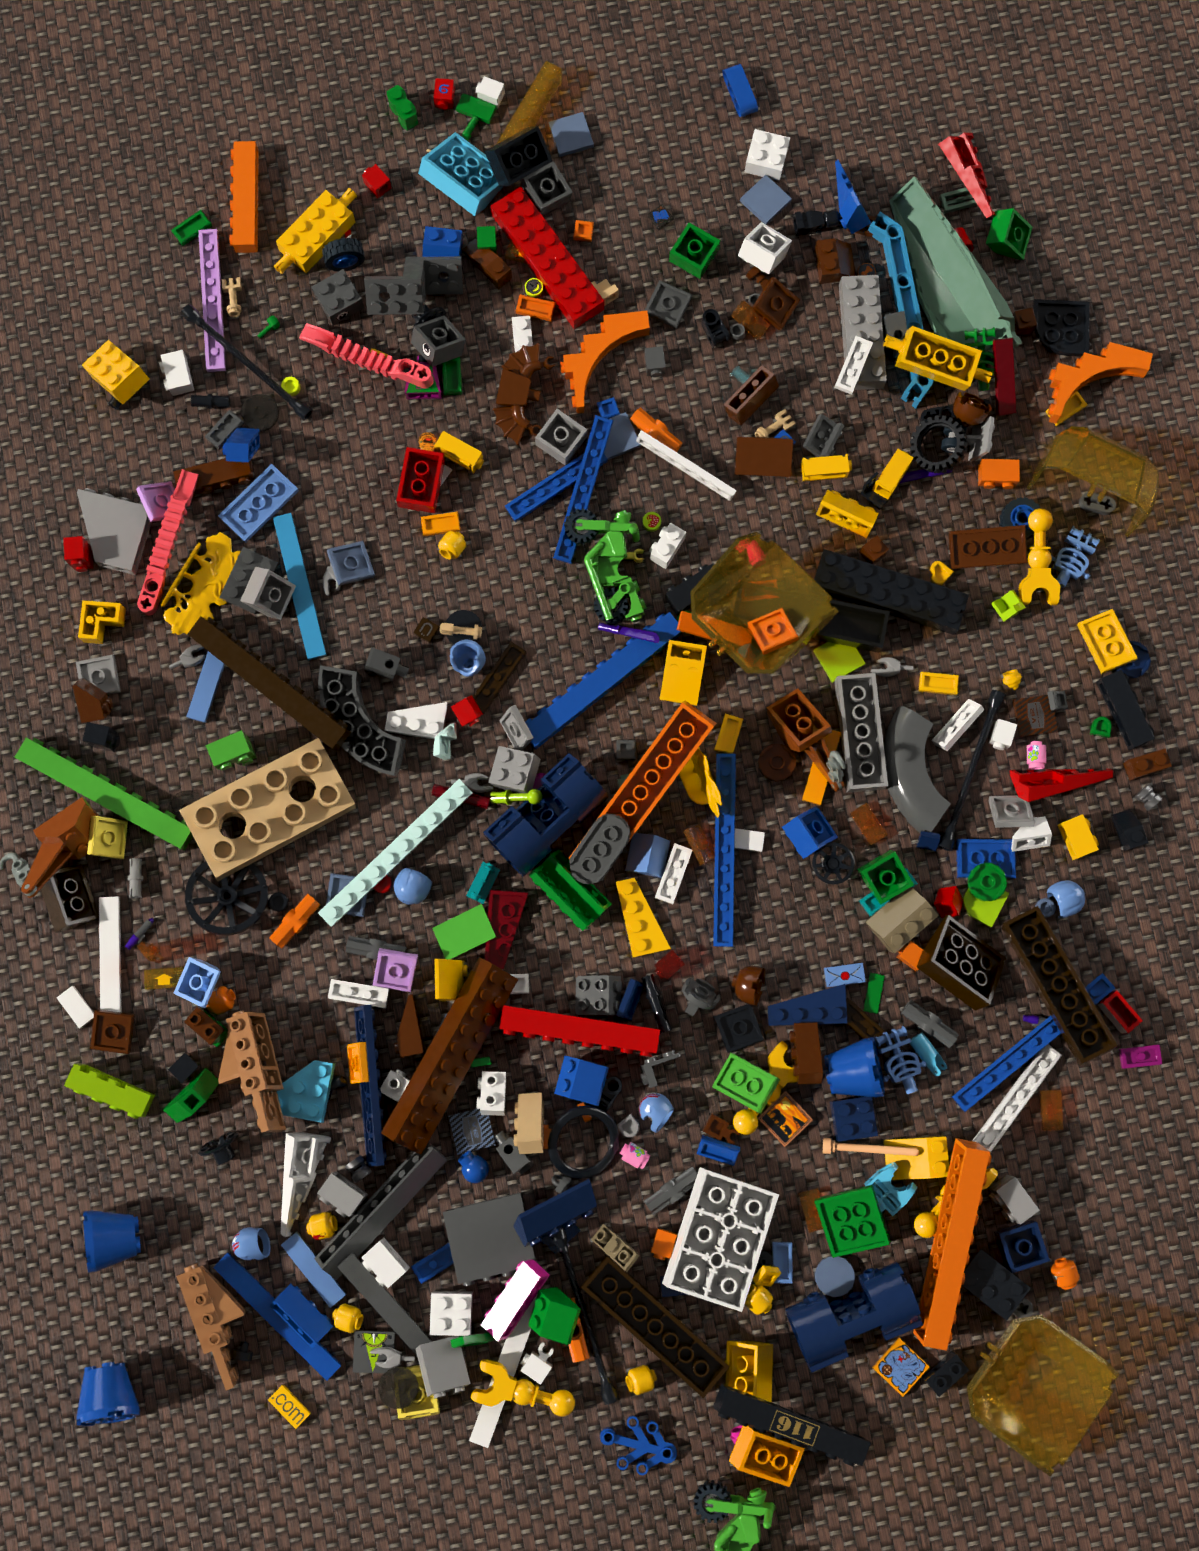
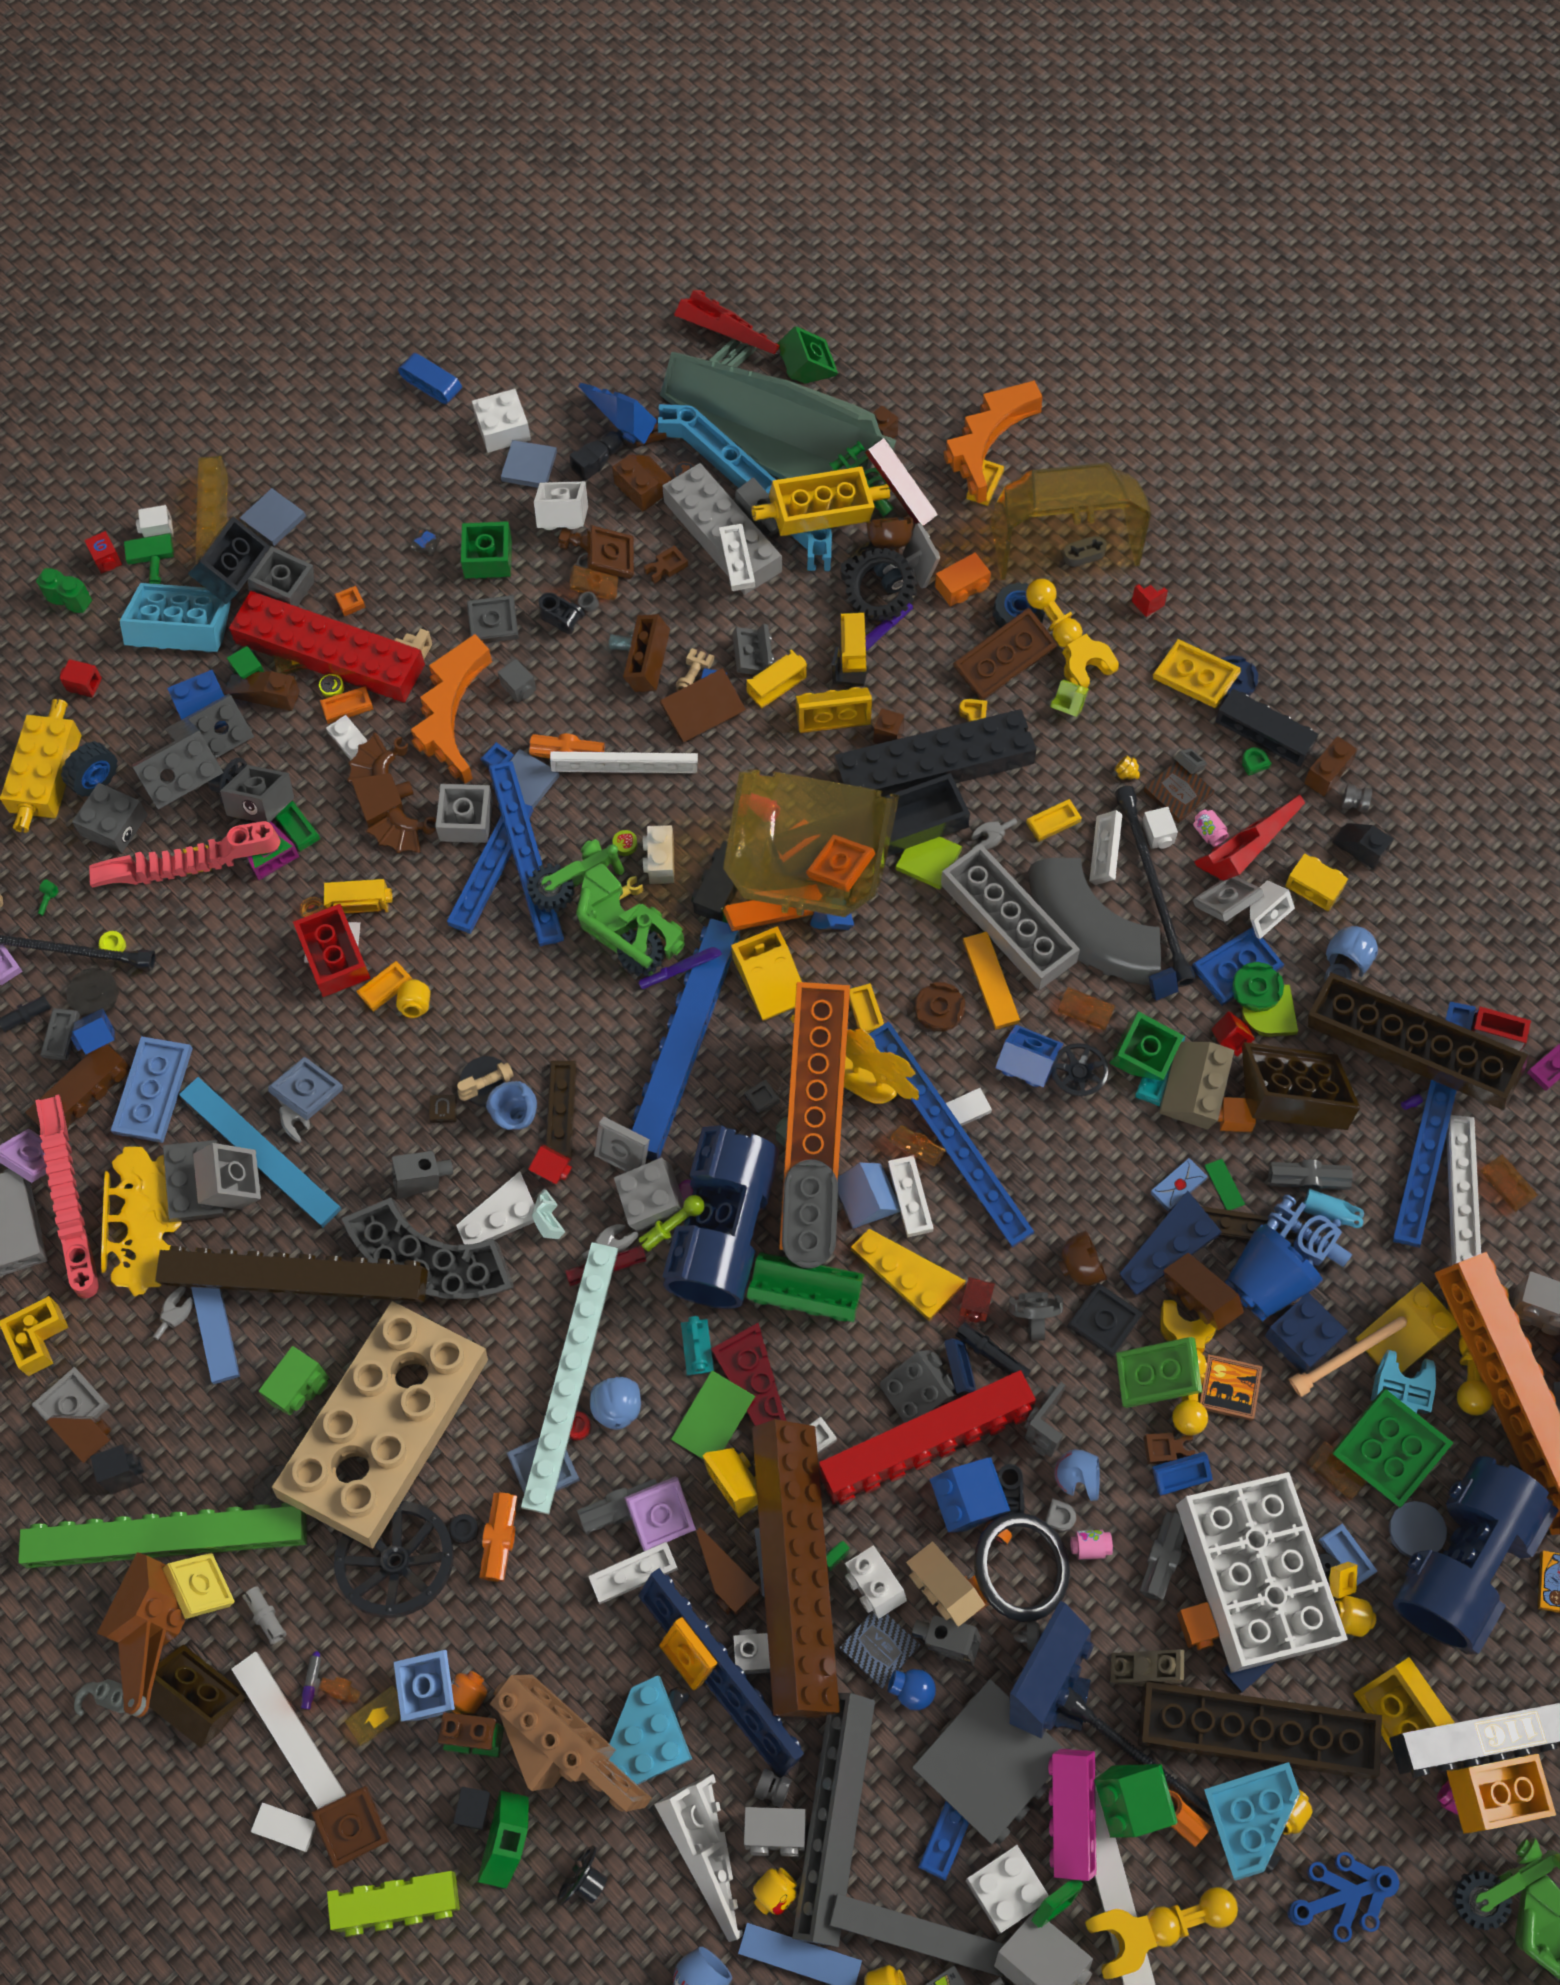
camera: 30 degrees left, 15 degrees down
white brick [361,1238,410,1288] -> none
white brick [520,1342,554,1385] -> none
dark orange slope [766,688,846,792] -> none
black plate [1033,299,1090,357] -> none
medium blue torso [1051,526,1100,588] -> none
none -> reddish brown plate [644,545,688,584]
none -> red panel [1131,584,1168,617]
none -> medium azure plate [1204,1762,1300,1881]

